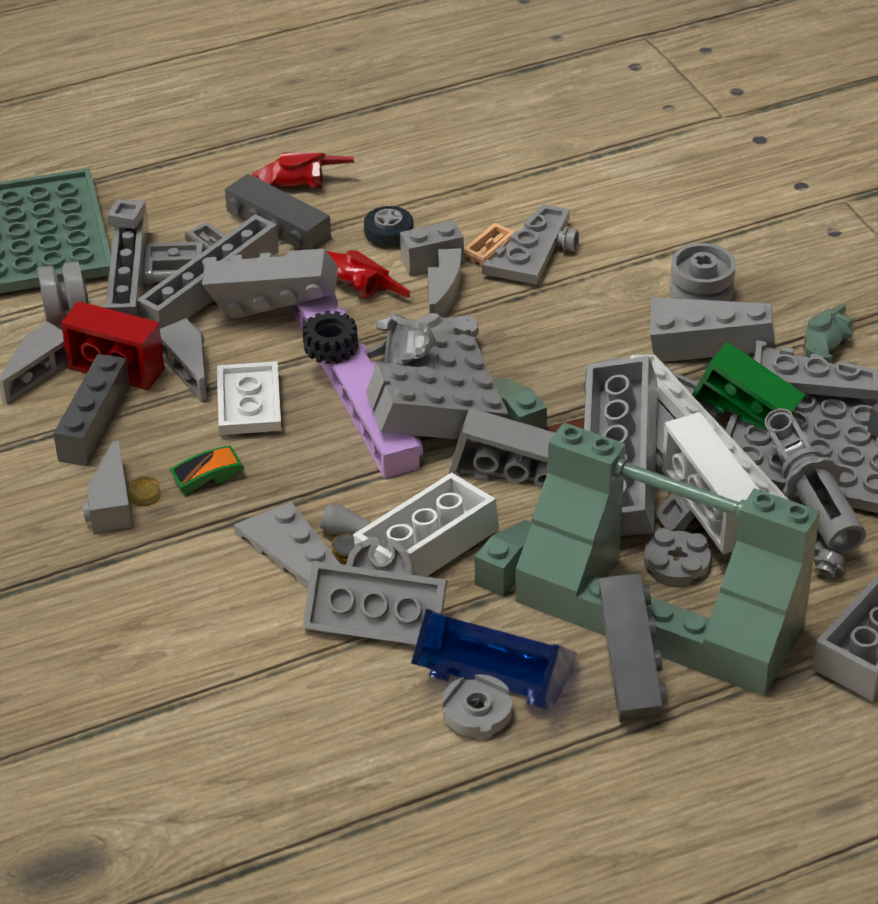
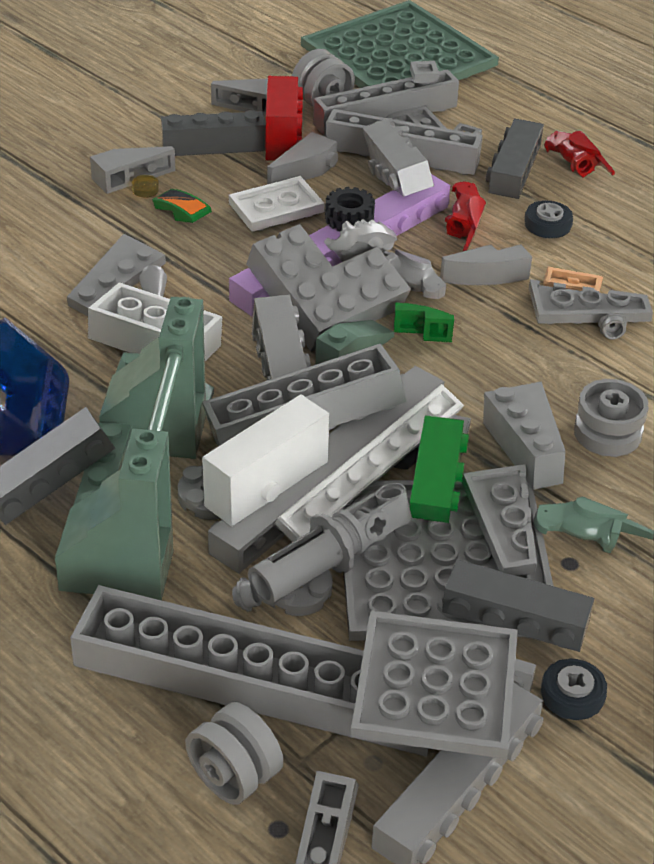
camera: 65 degrees right, 0 degrees up
light grey plate [302,536,448,648] -> none
light grey brick [400,221,464,276] -> none
none -> green slope [394,302,454,342]

